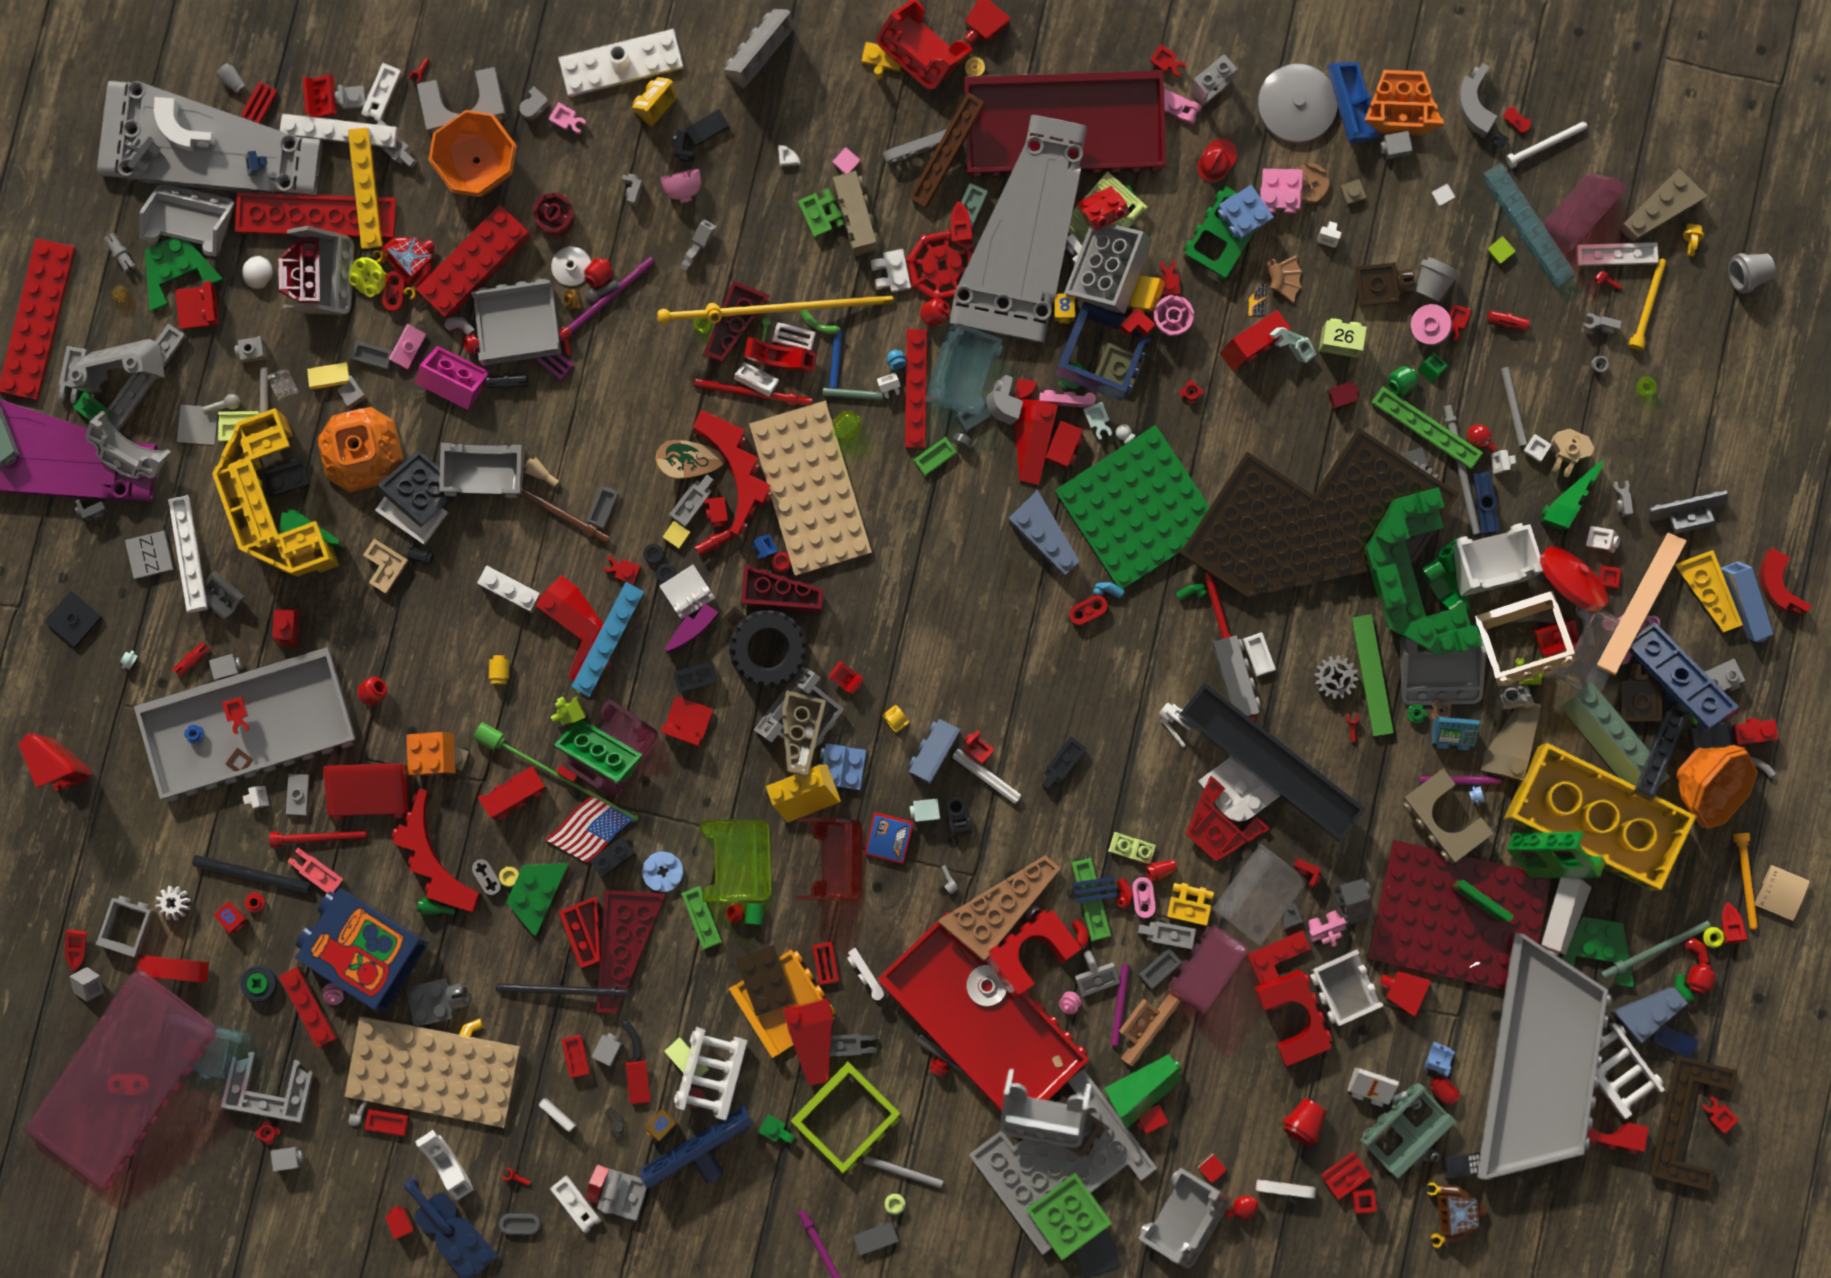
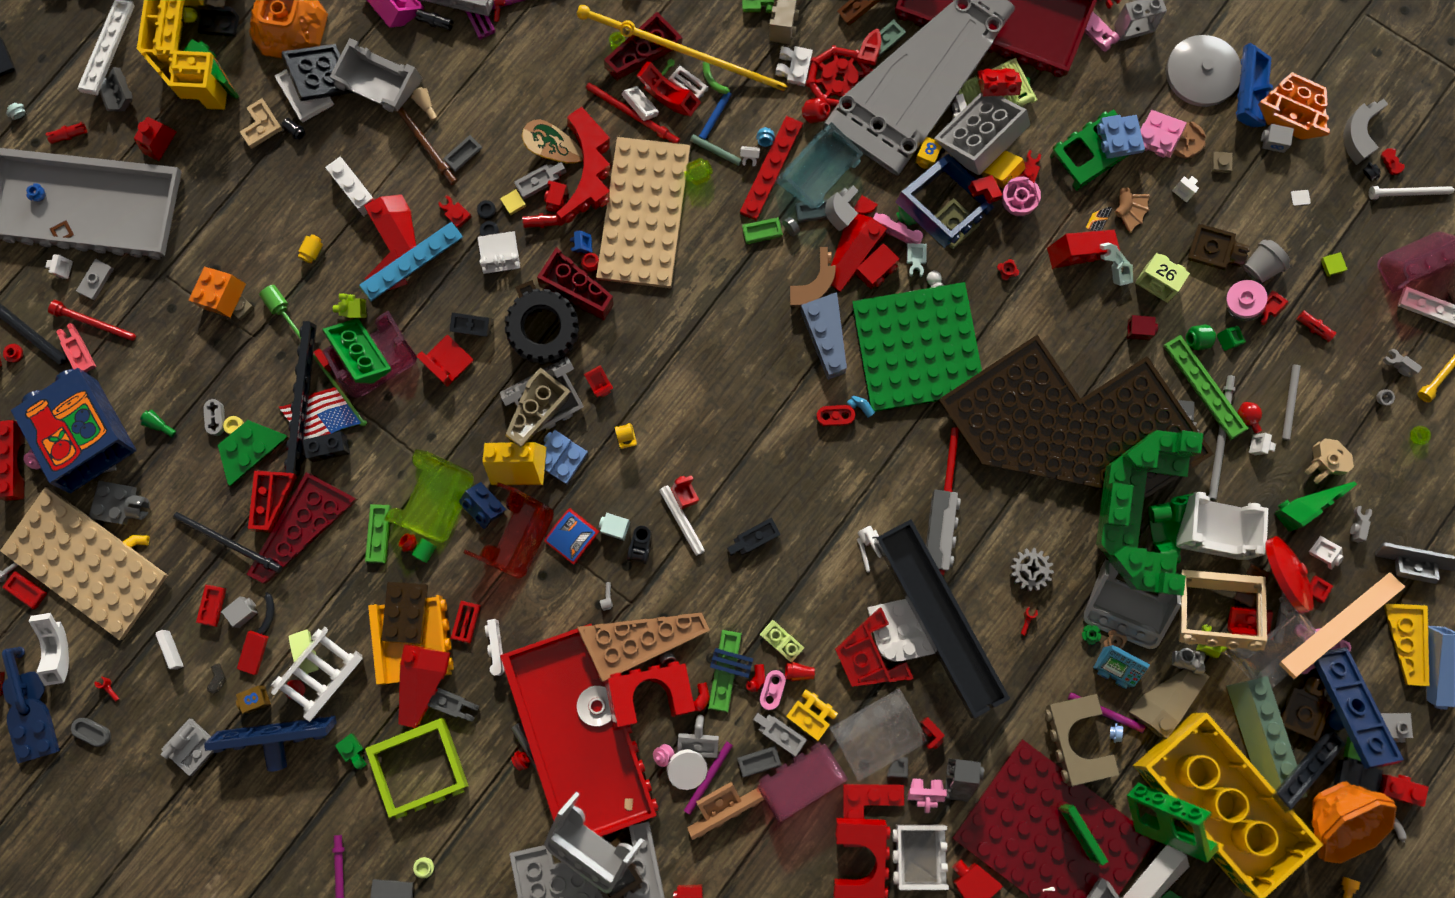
camera: 25 degrees right, 5 degrees down
light grey tile [125,531,174,580] -> none
light grey brick [209,654,243,681] -> none
red plate [222,697,249,735] -> none
red windscreen [323,764,410,820] -> none
red head [357,676,387,706] -> none
red arch [391,788,481,912] -> none
red wedge [478,766,547,821] -> none
white plate [550,1176,602,1234] -> none
piece [585,1165,609,1203] -> none
light blue plate [642,851,683,892] -> none
magenta slope [664,604,719,653] -> none
light grey bar [863,1155,943,1188] -> none
sand blue slope [908,719,960,784] -> none
green slope [1104,1054,1182,1129] -> none
green arm [1176,584,1207,601] -> none
red piece [1197,139,1237,183] -> none
white tile [1243,632,1276,677] -> none
bright green tile [1351,614,1393,737] -> none
dark blue piece [1473,472,1499,535] -> none
clear light blue beam [1482,163,1575,287] -> none
white plate [1523,434,1552,462] -> none
red hand [1593,271,1622,290] -> none
none -> black plate [284,321,317,476]
none -> dark blue bracket [459,482,507,529]
none -> white tile [667,749,707,790]
none -> medium nougat arch [790,247,836,307]

